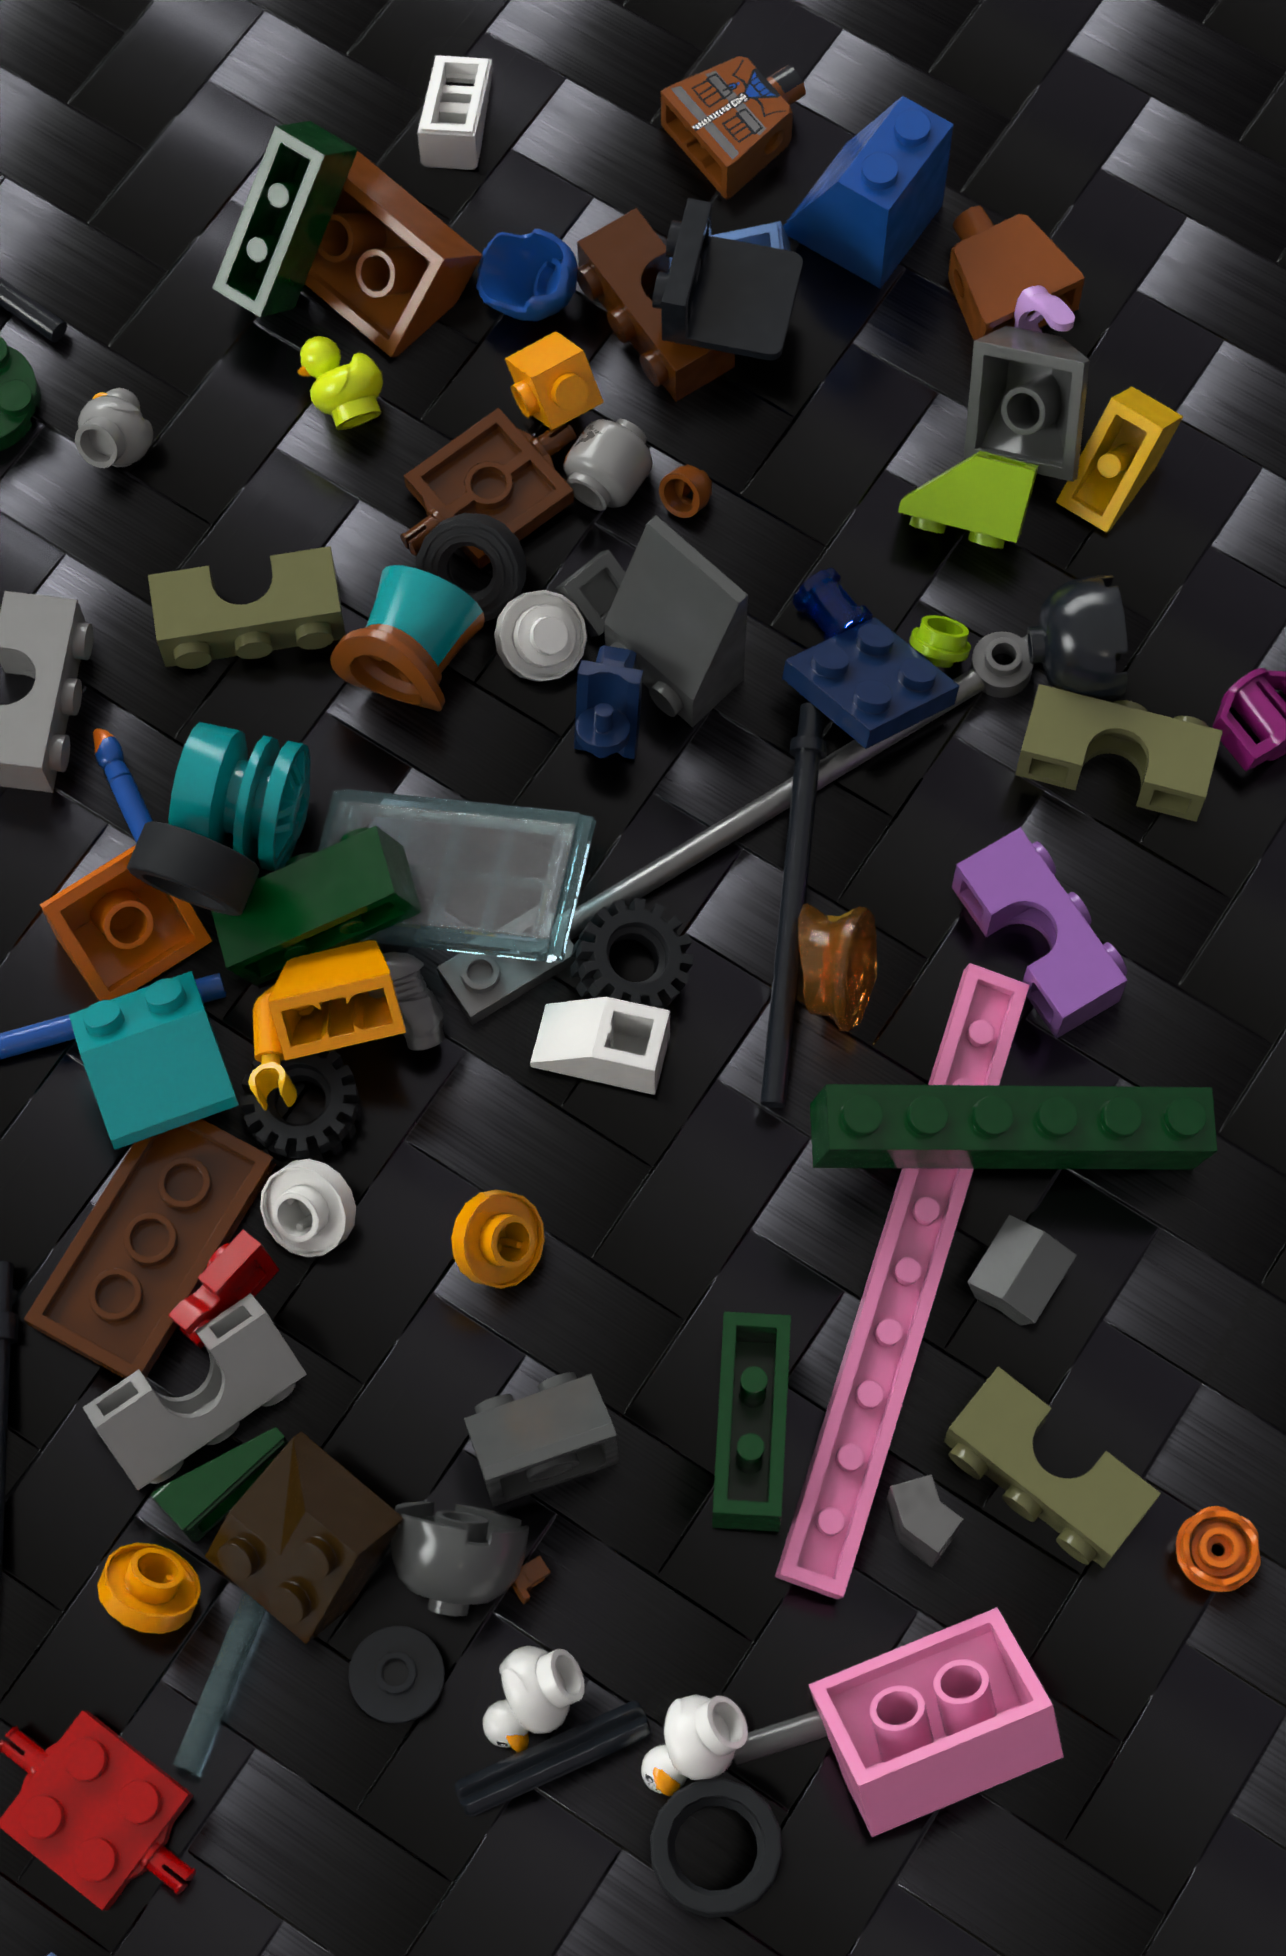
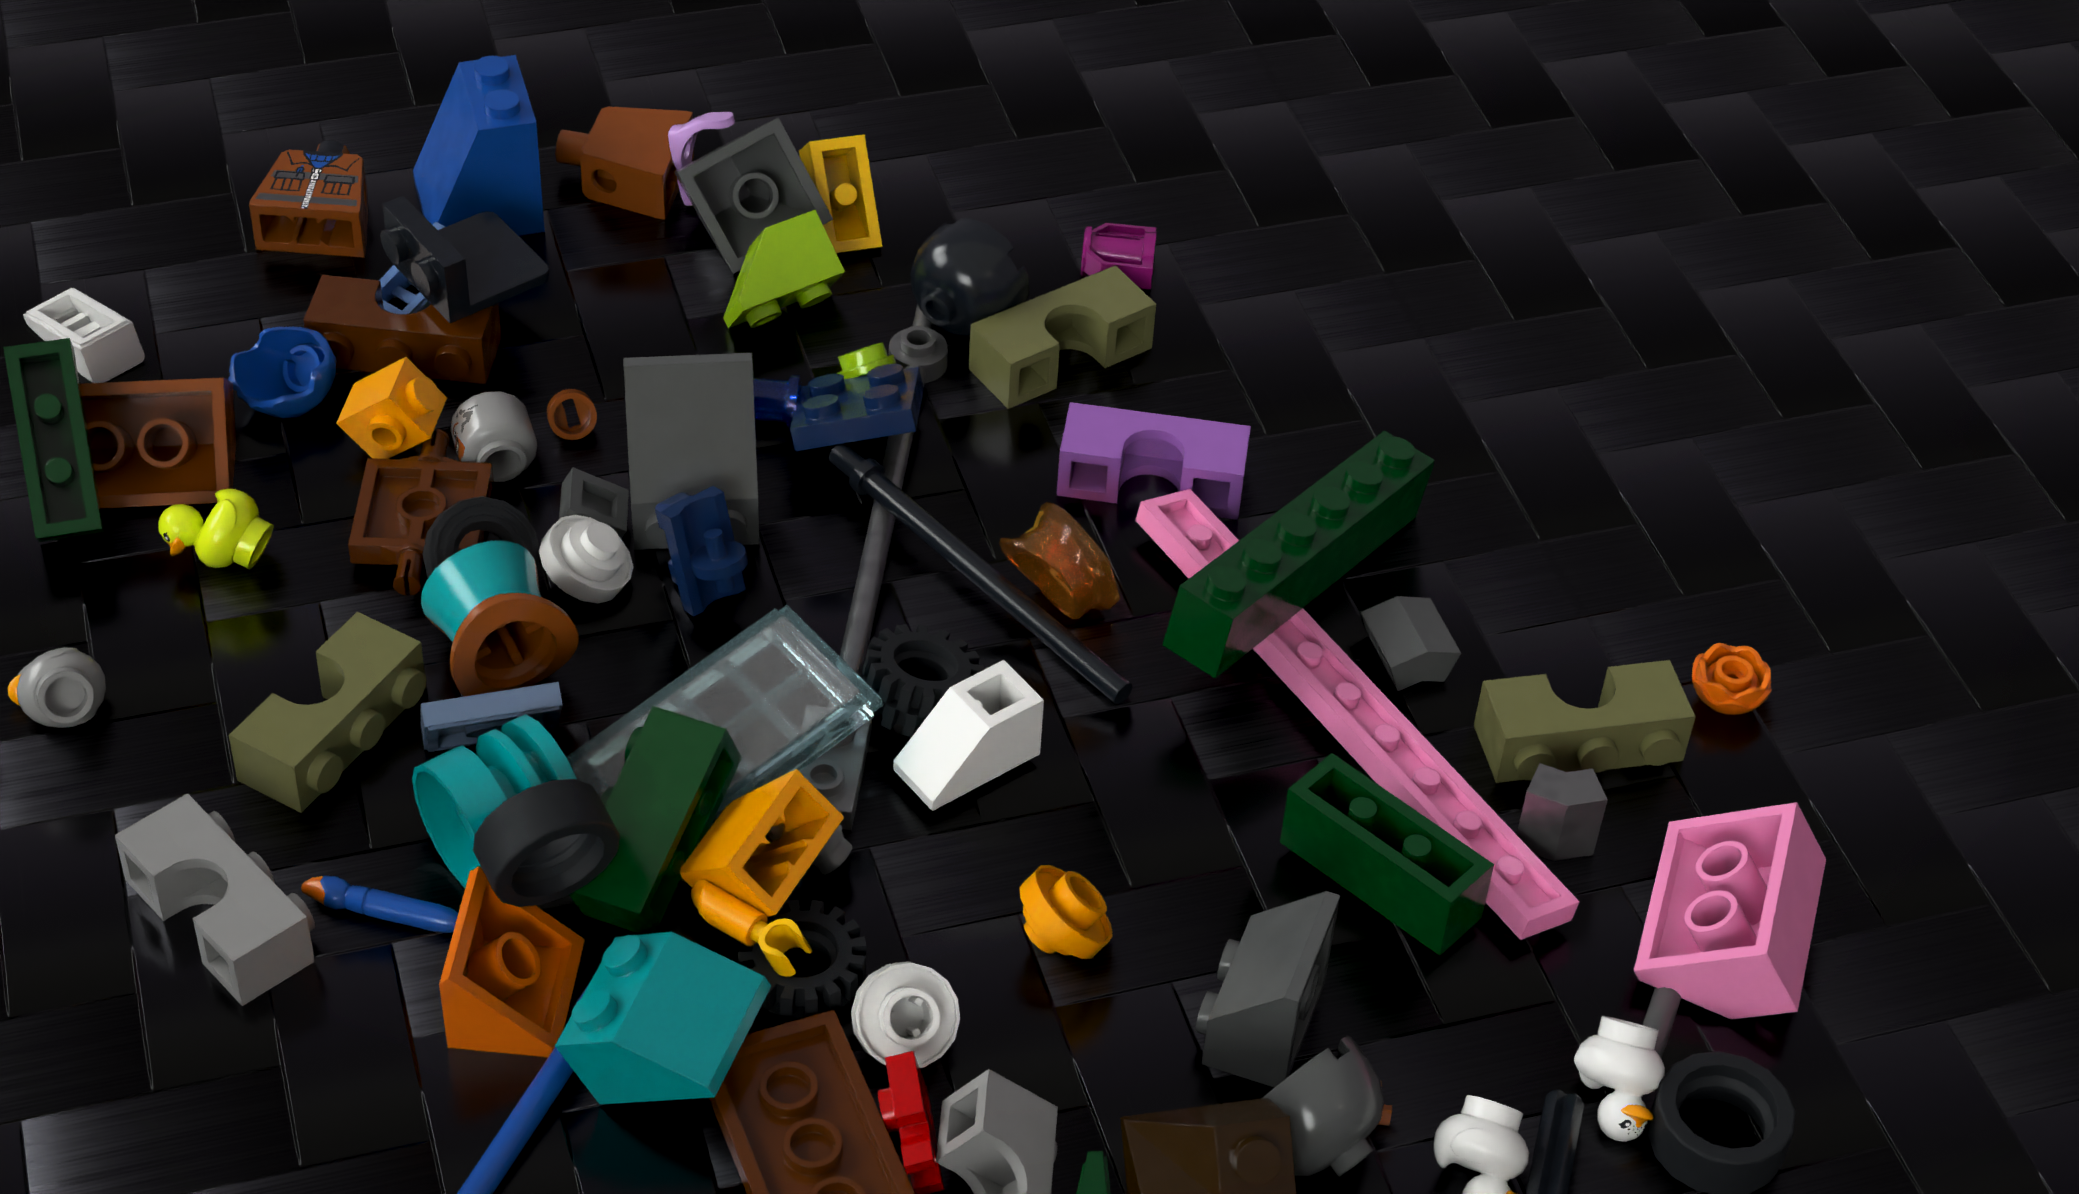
camera: 55 degrees left, 25 degrees down
none -> sand blue tile [421,682,563,752]

